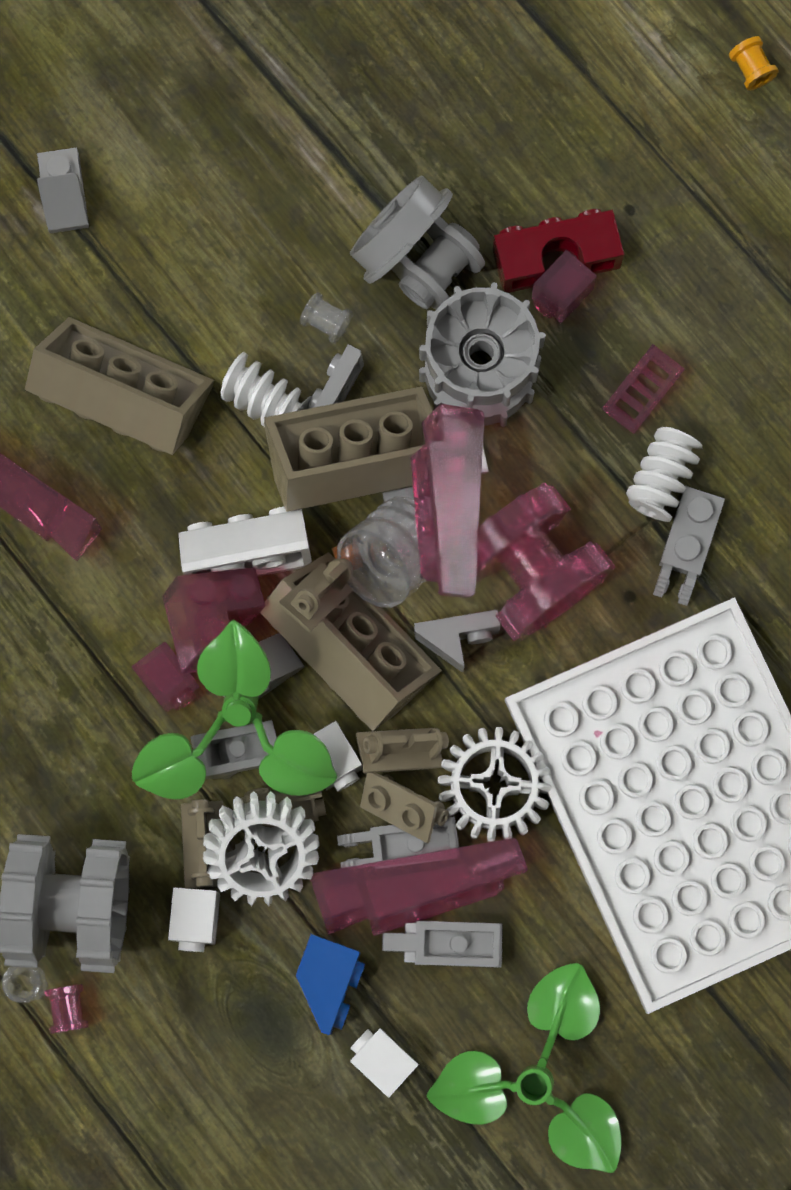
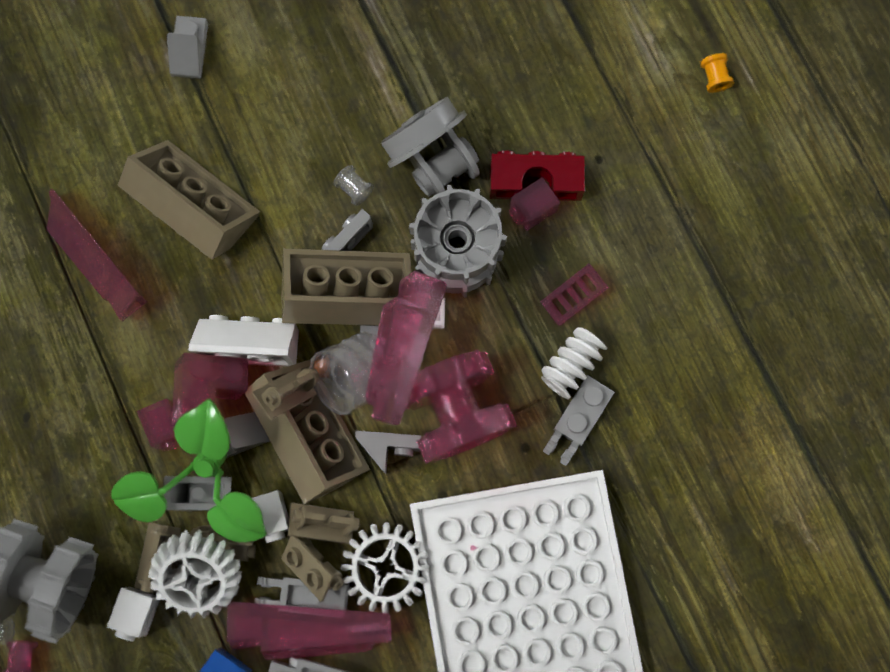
camera: 10 degrees right, 0 degrees up
white piece [221,352,311,427] -> none

